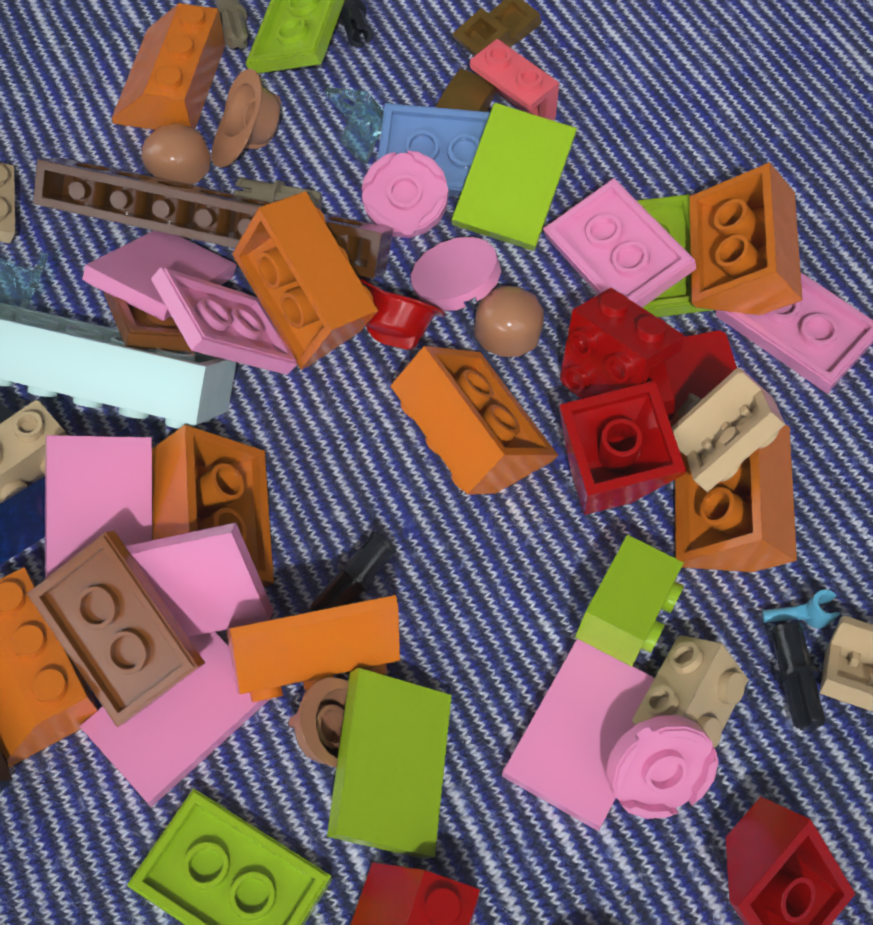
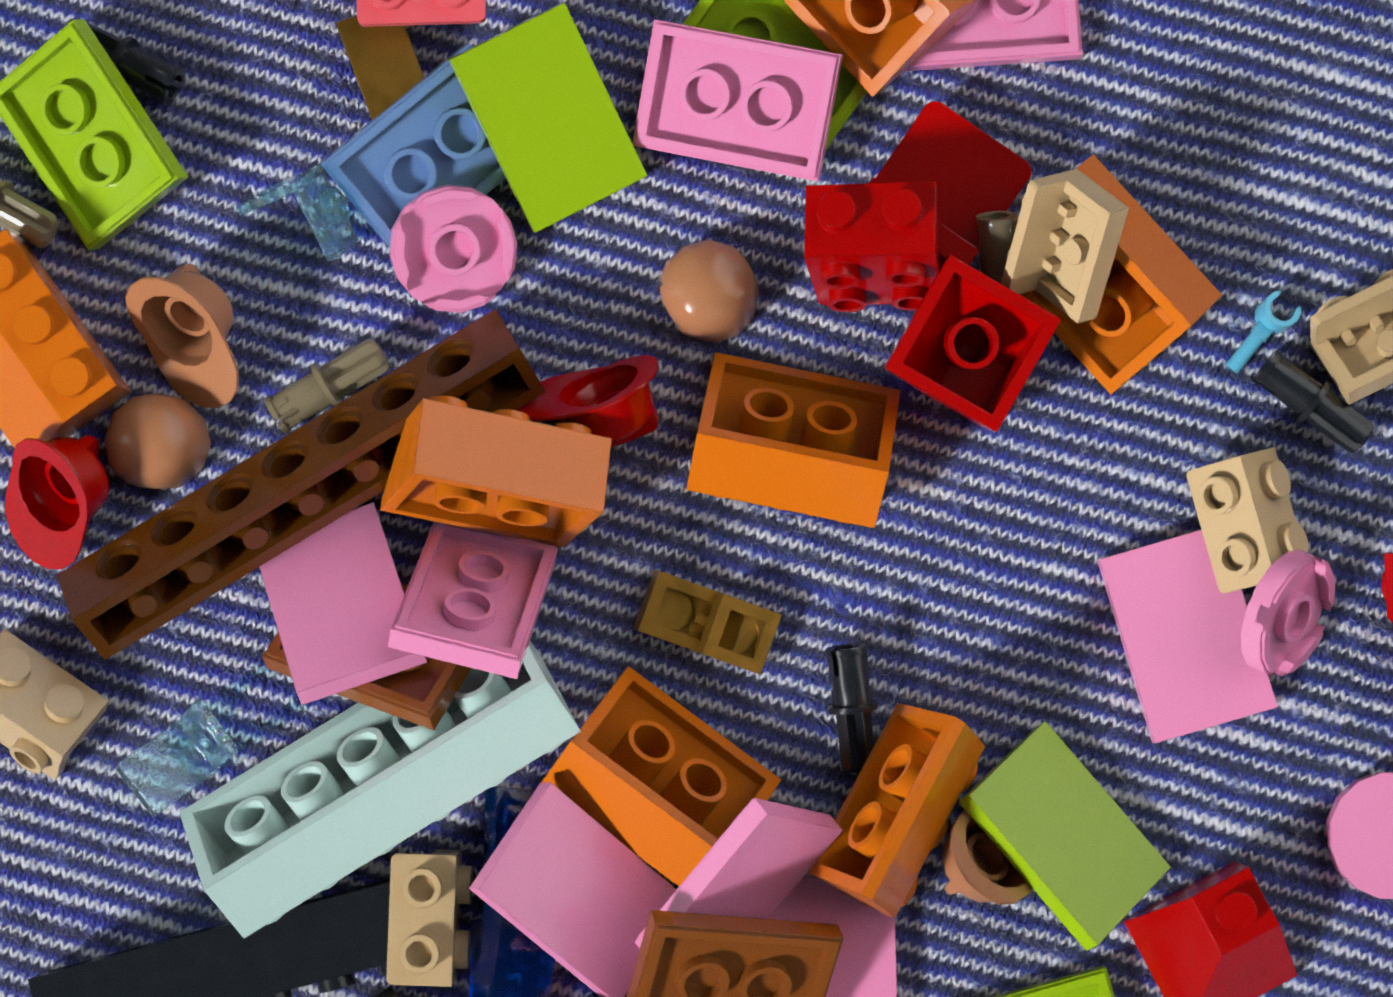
camera: 45 degrees left, 25 degrees up
bright pink tile [410,237,501,311] -> none
lime brick [575,534,684,667] -> none
none -> red piece [5,436,110,570]
none -> pearl gold slope [633,569,782,675]

